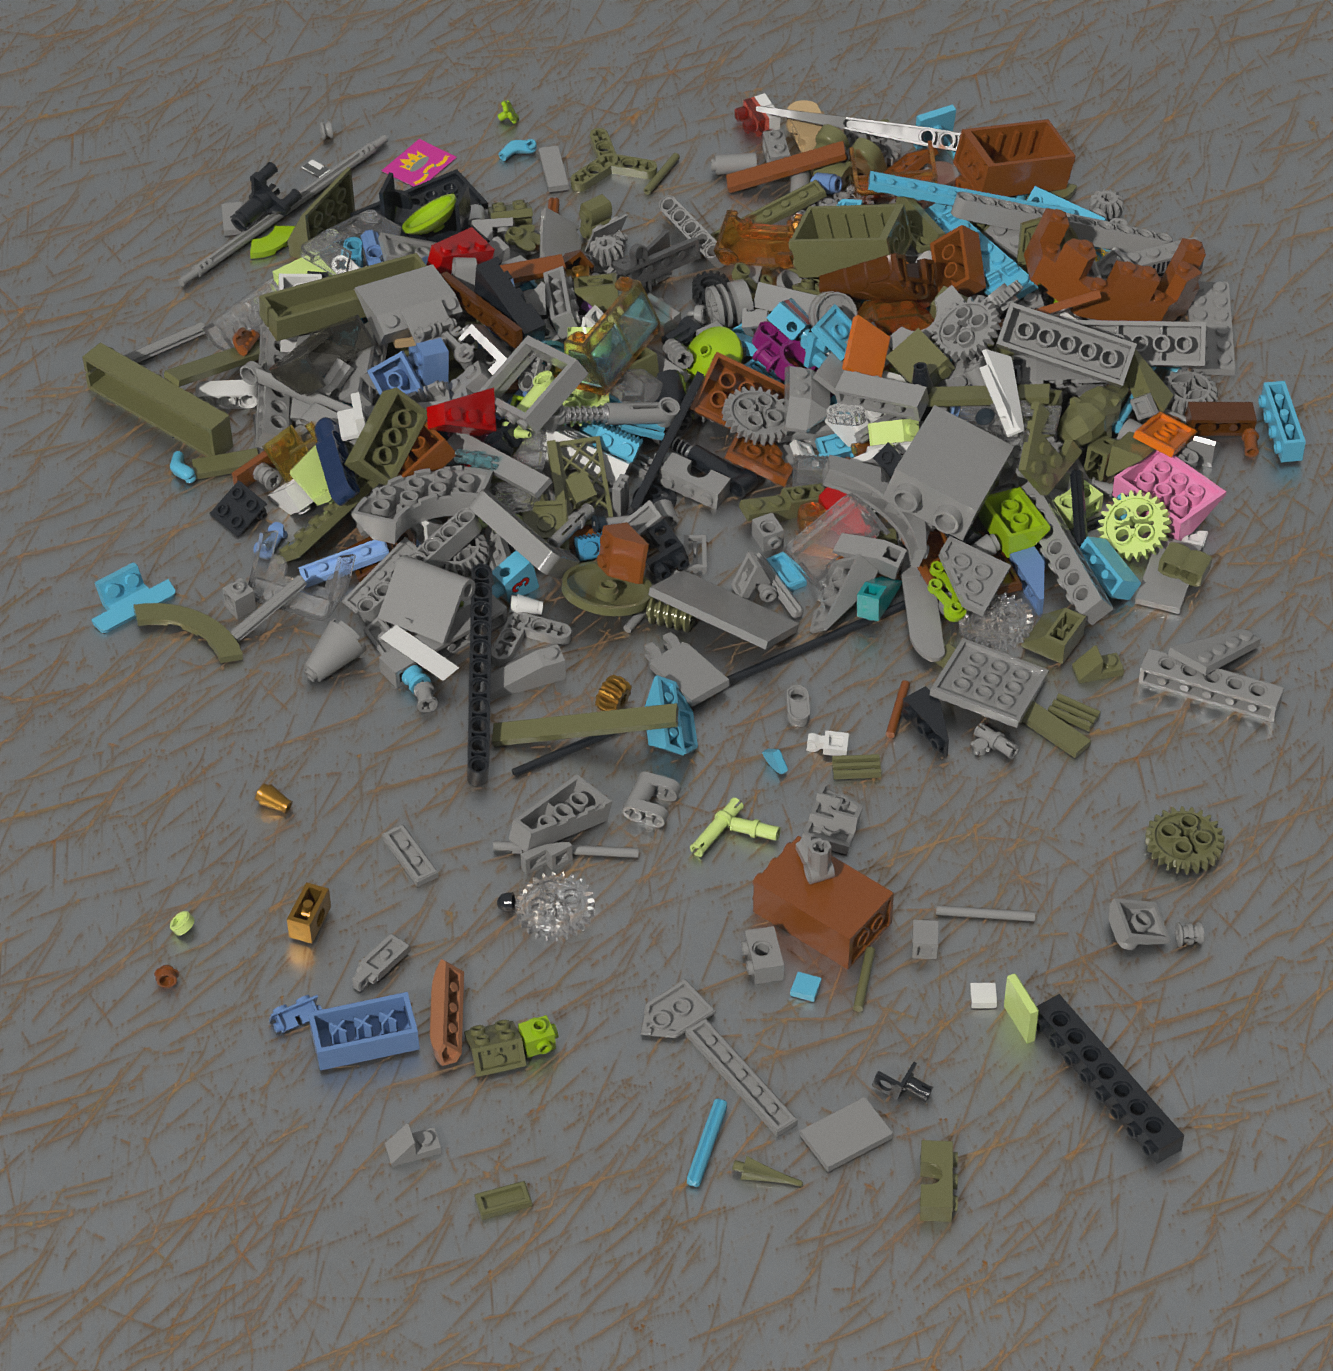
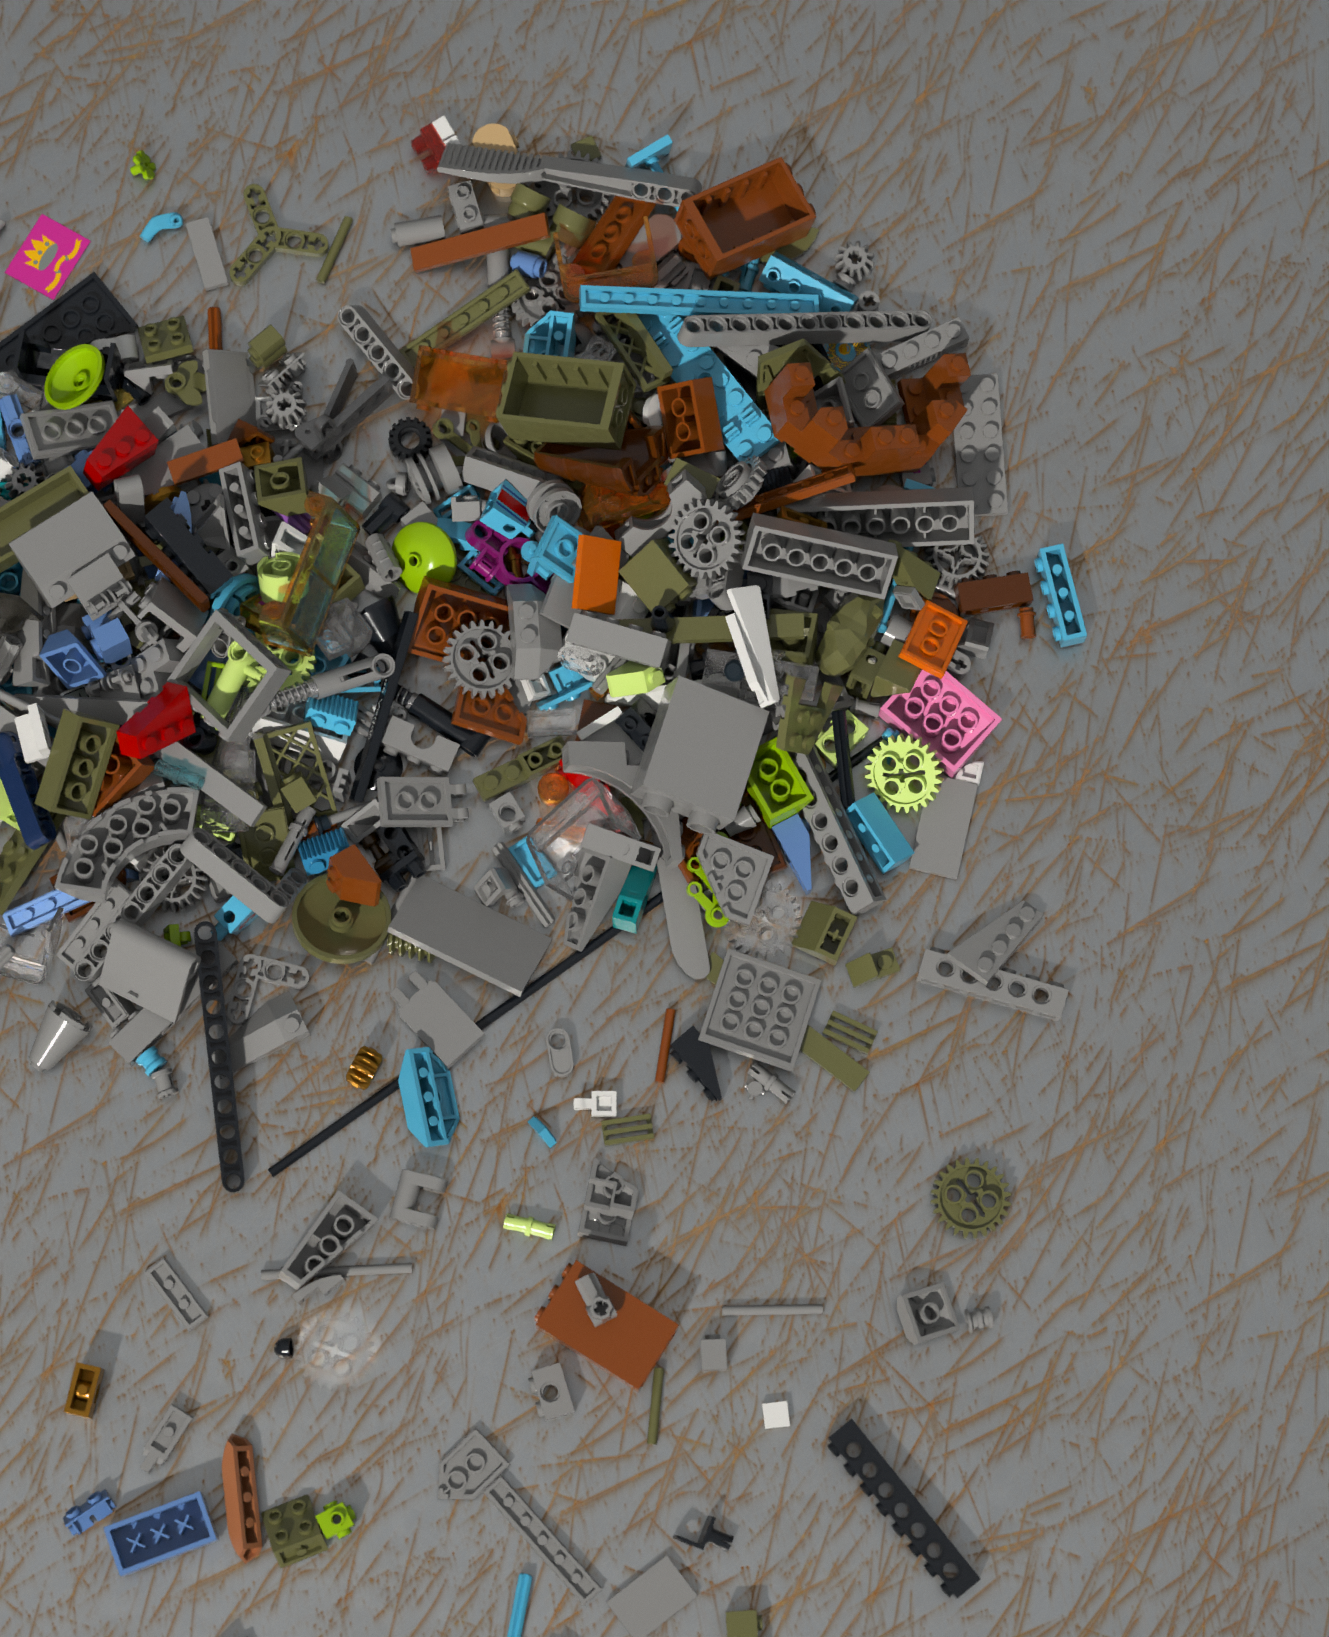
camera: 10 degrees left, 30 degrees up
pearl gold cone [255,783,293,814] -> none
white sticker [380,625,459,681] -> none
olive tile [492,703,679,746] -> none
white cone [509,594,543,615] -> none
yellowish green pin [690,798,744,857] -> none
medium azure tile [790,972,822,1002] -> none
yellowish green tile [1004,973,1039,1044] -> none
olive brick [1158,542,1212,587] -> none
none -> light grey tile [377,777,469,827]

